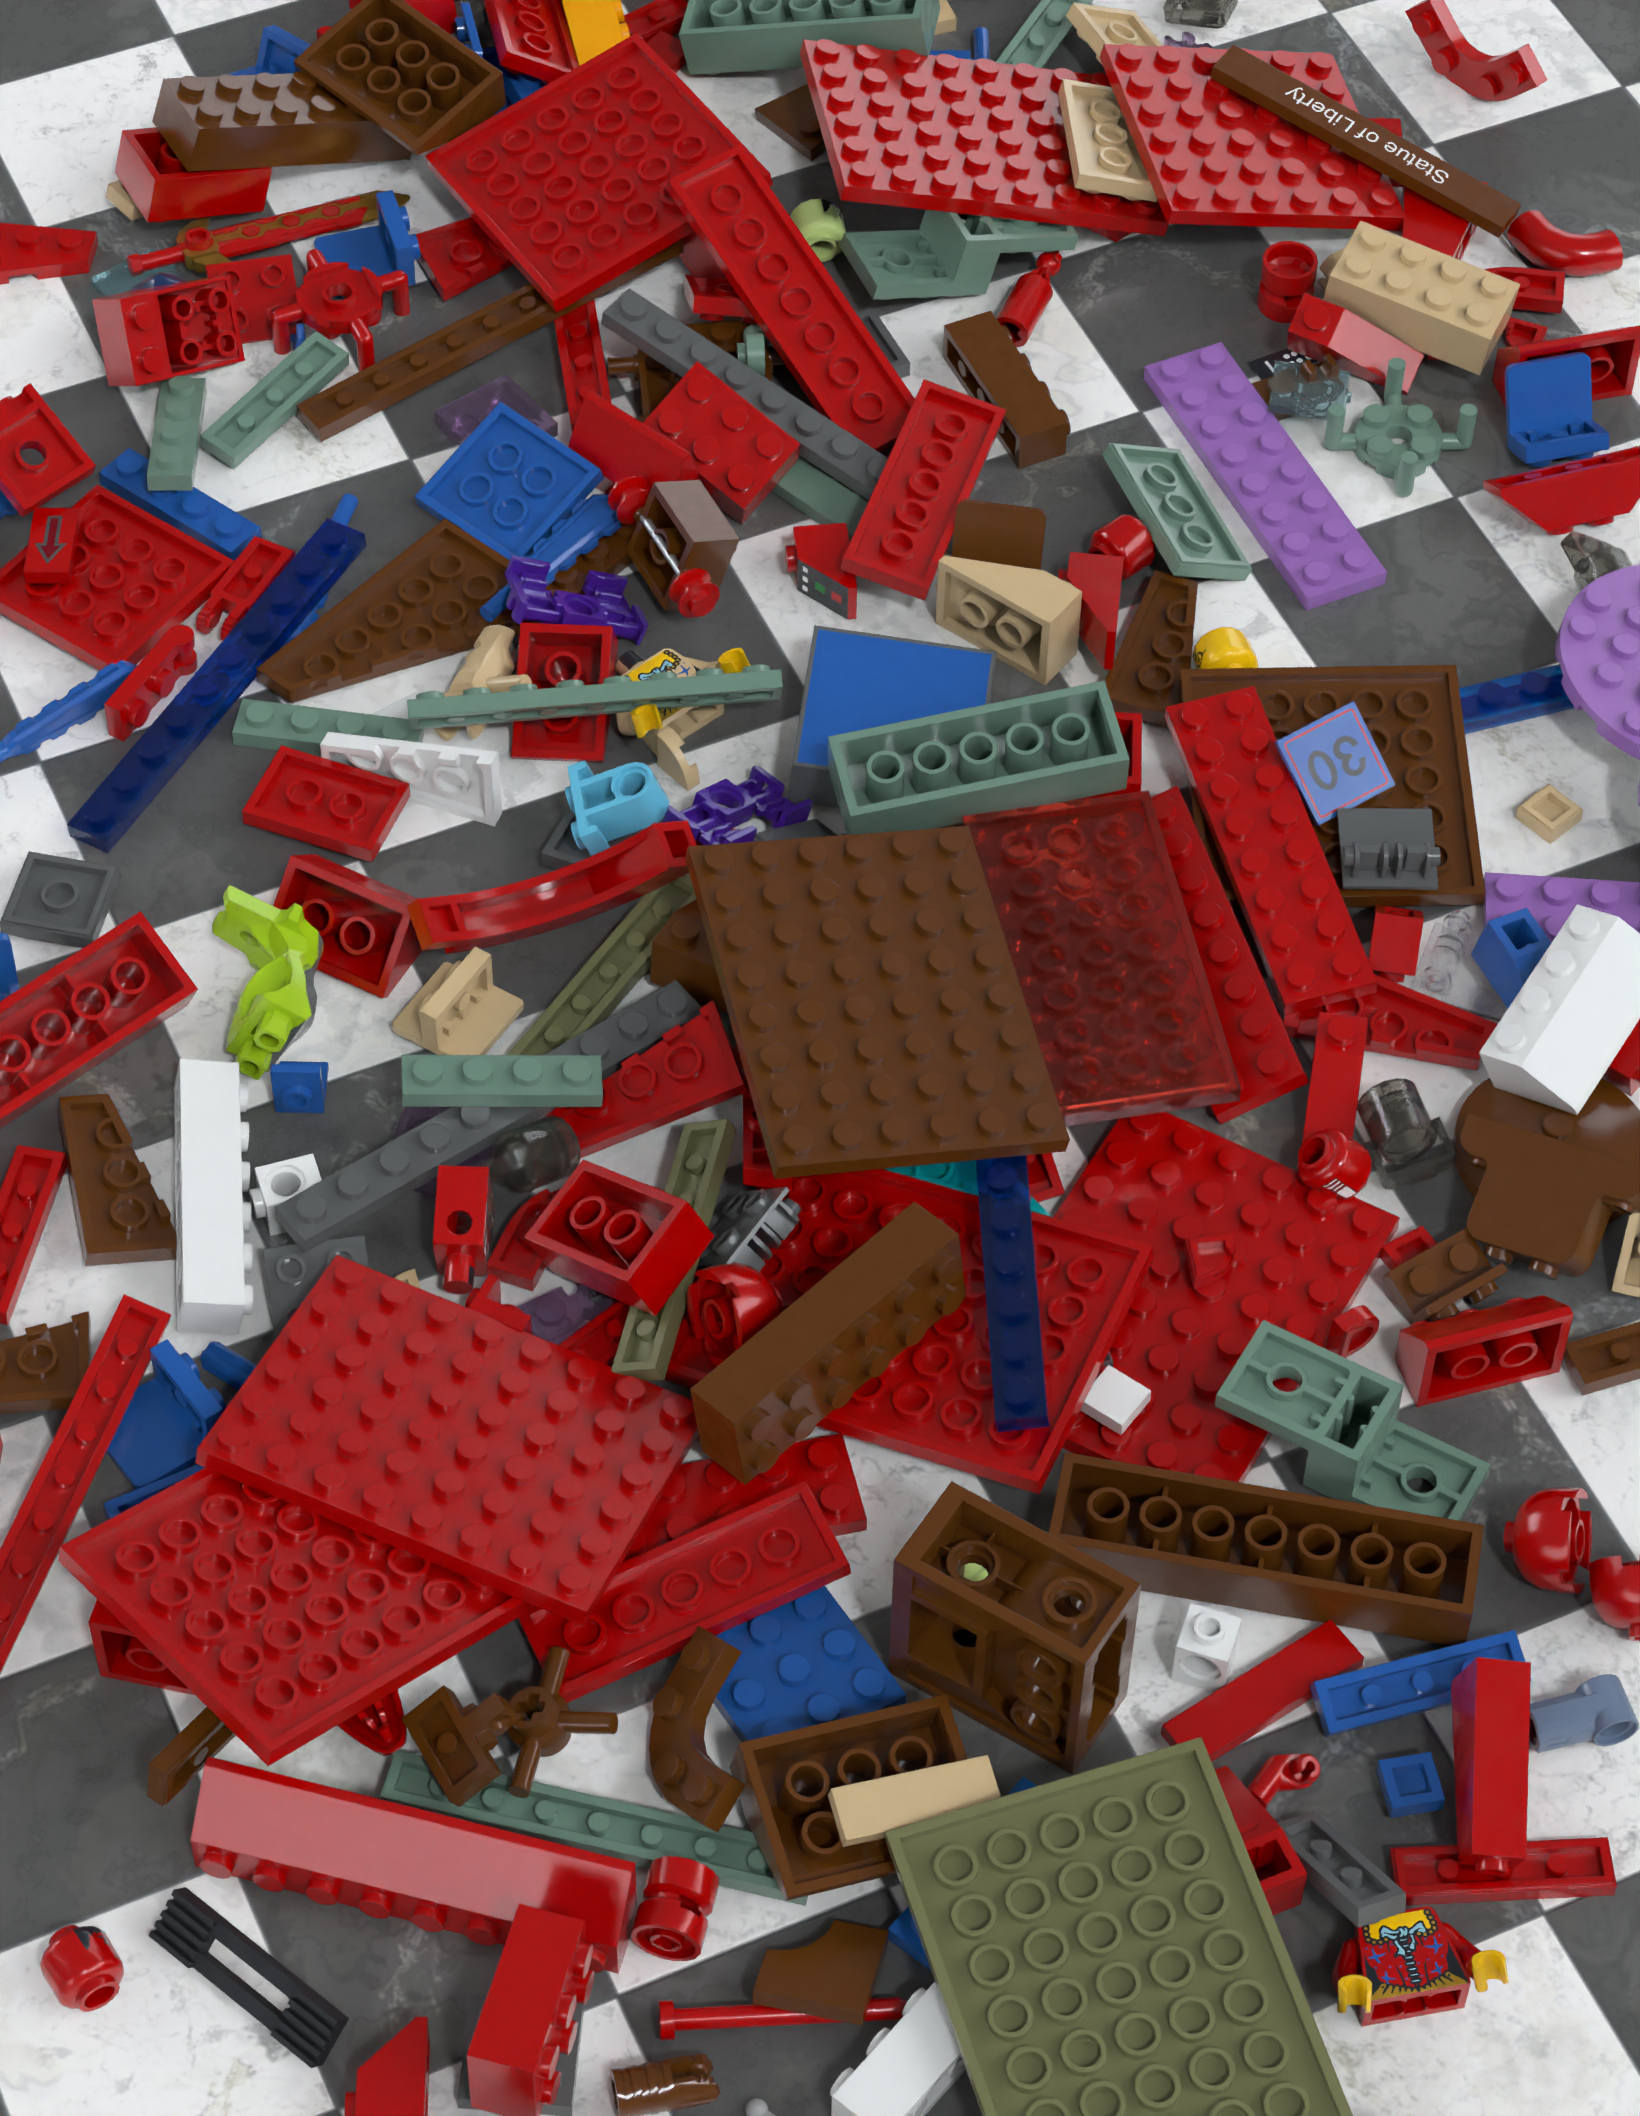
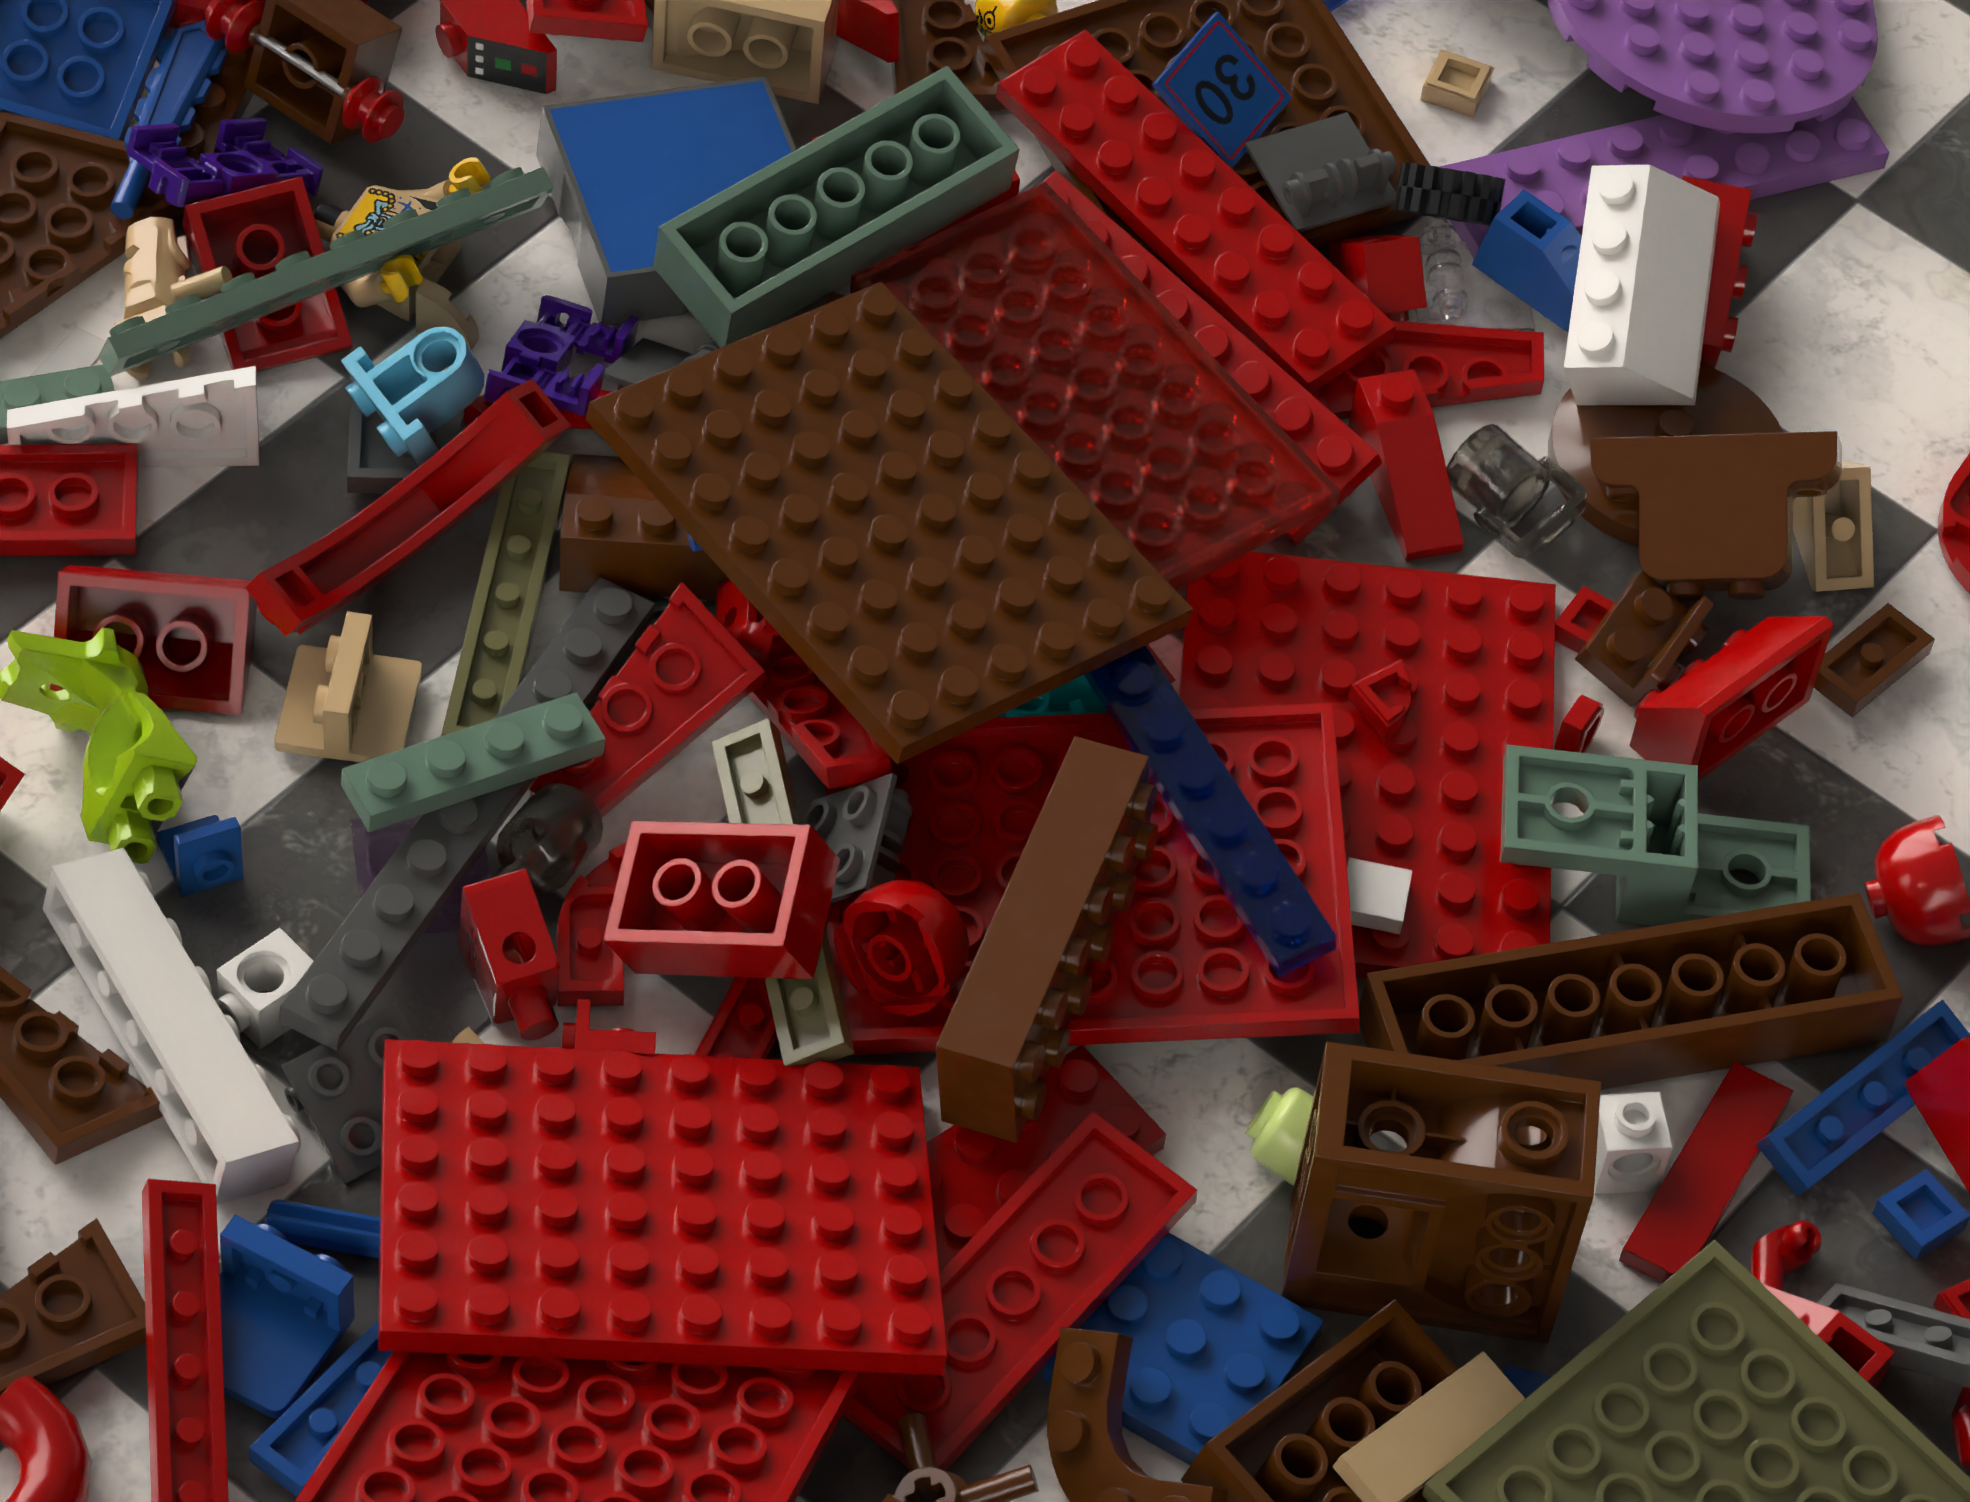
camera: 30 degrees left, 0 degrees up
clear purple plate [518,1284,613,1345] -> none
red head [1297,1128,1372,1200] -> none
none -> black tyre [1394,163,1505,226]

